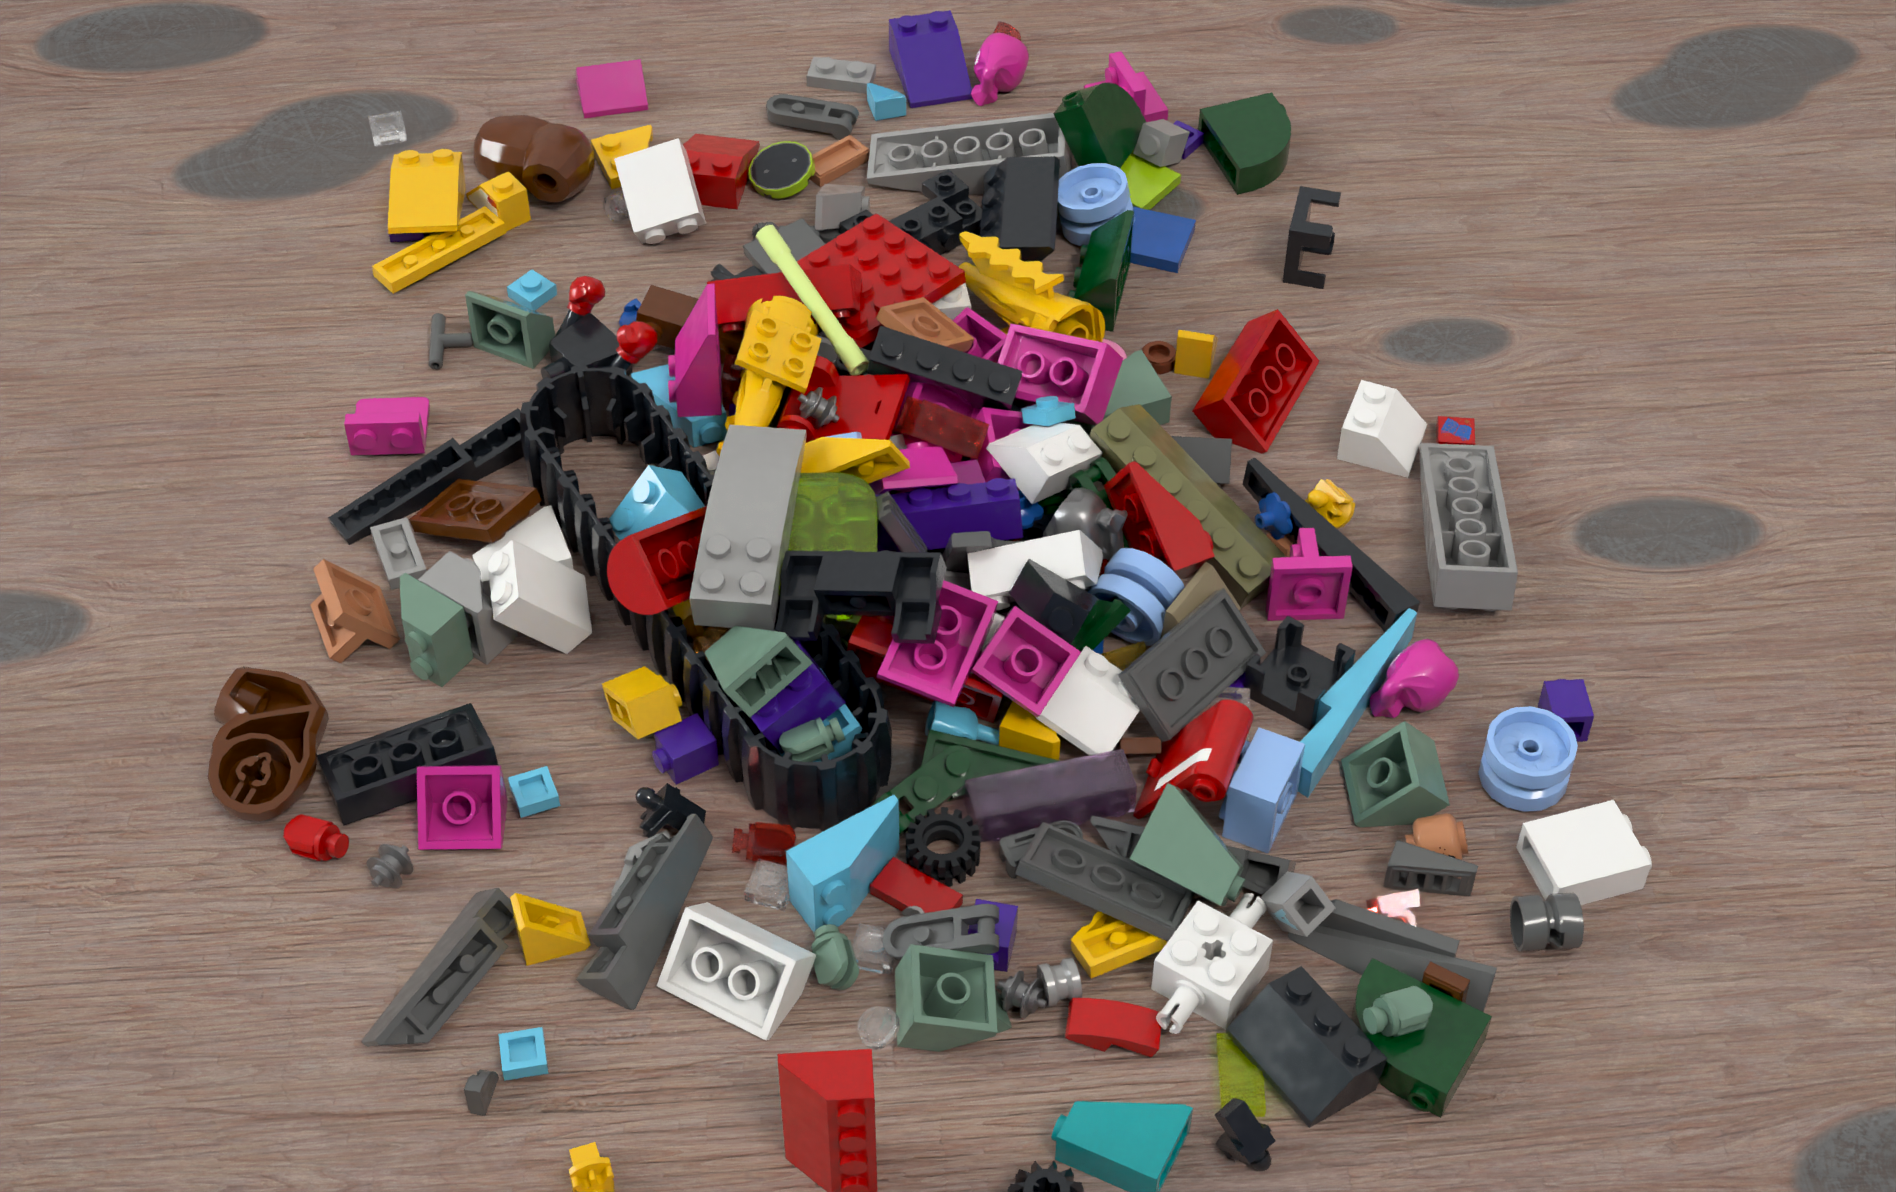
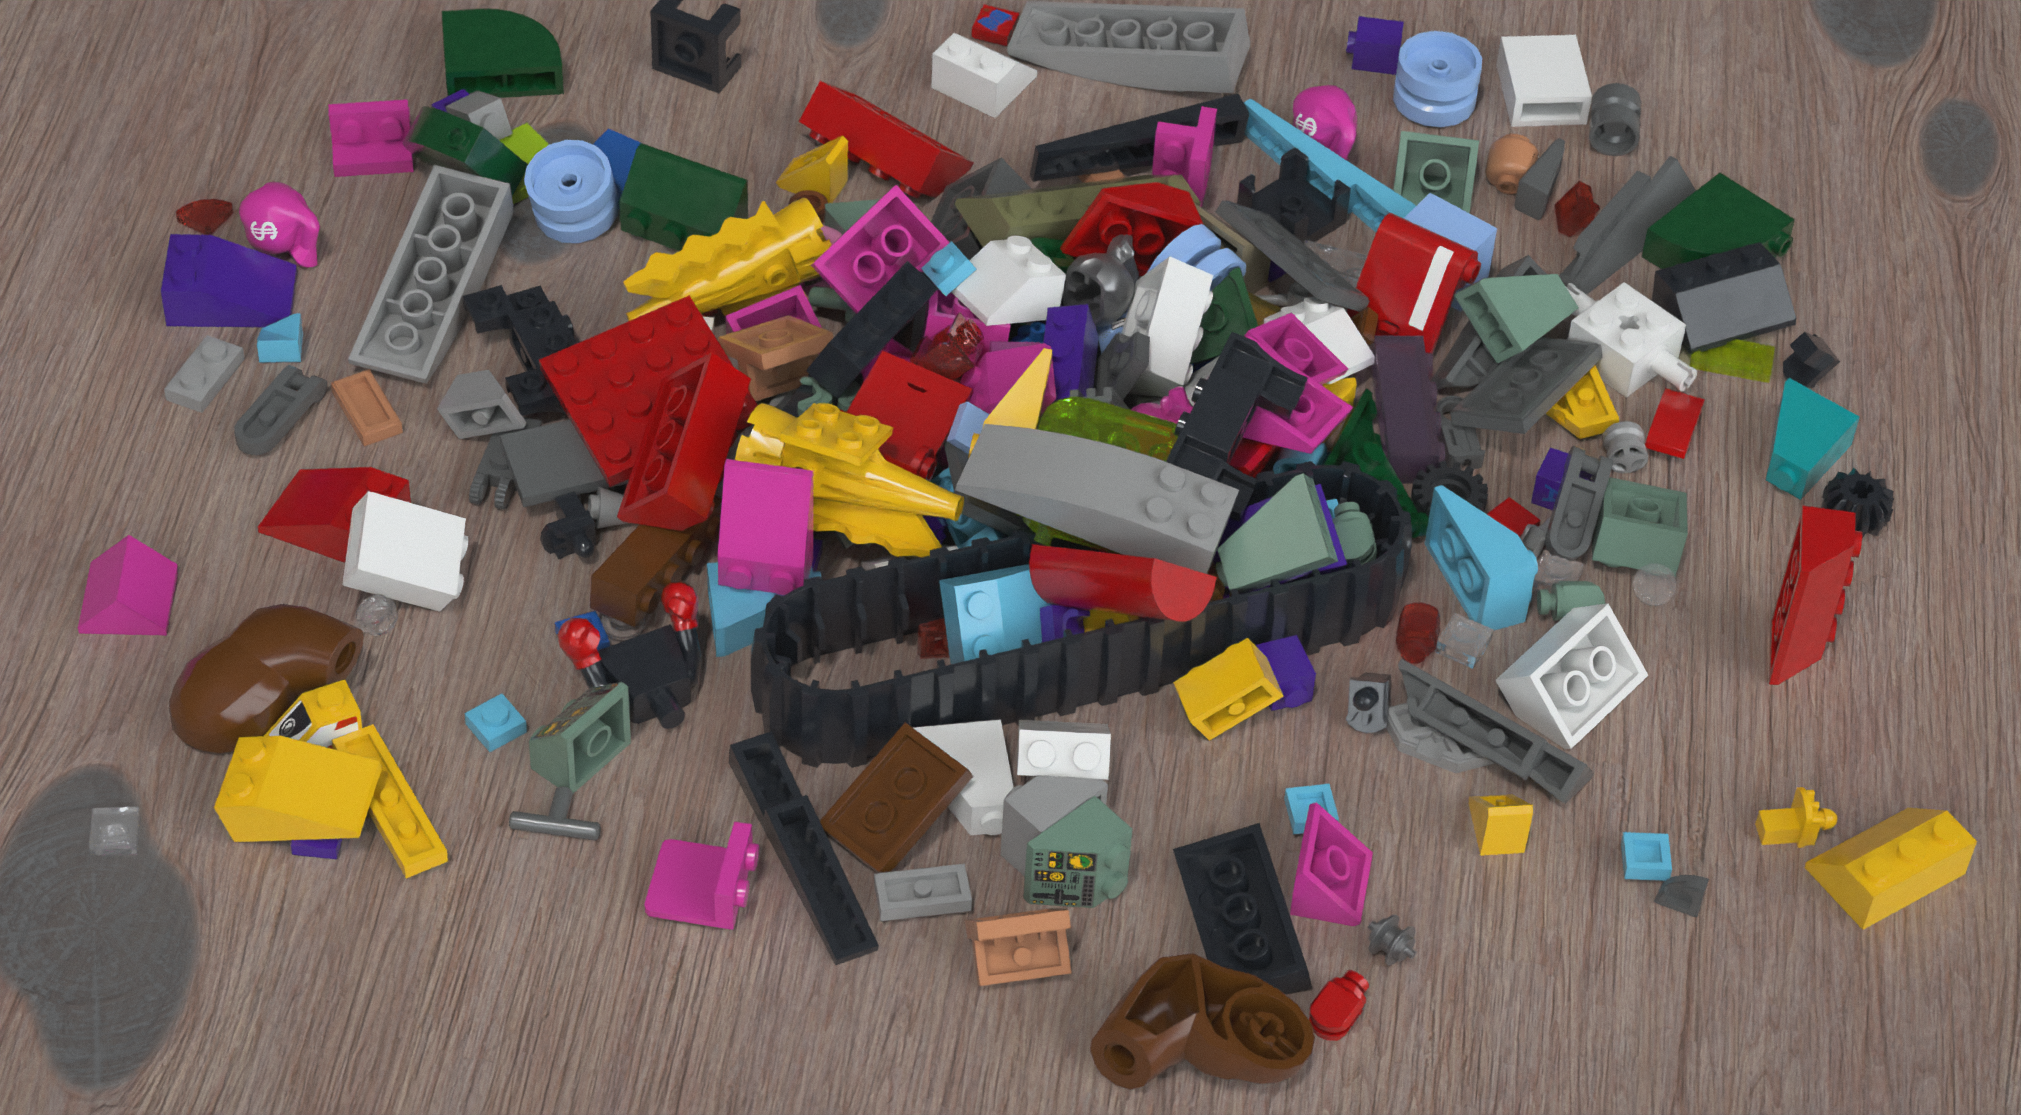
camera: 80 degrees left, 0 degrees up
dark grey wedge [361,888,516,1047] -> none
yellow wing [590,124,653,189] -> none
black tile [749,141,815,199] -> none
yellowish green piece [756,225,869,375] -> none
flat silver wheel [797,387,840,429] -> none
black slope [980,156,1060,262] -> none
flat silver wheel [997,970,1047,1019] -> none
black slope [1009,559,1098,645] -> none
blue plant [1255,492,1293,540] -> none
light grey brick [1260,871,1336,937] -> none
yellow piece [1305,479,1355,529] -> none
sand green arm [1363,986,1433,1037] -> none
reddish brown tile [1422,961,1470,1003] -> none

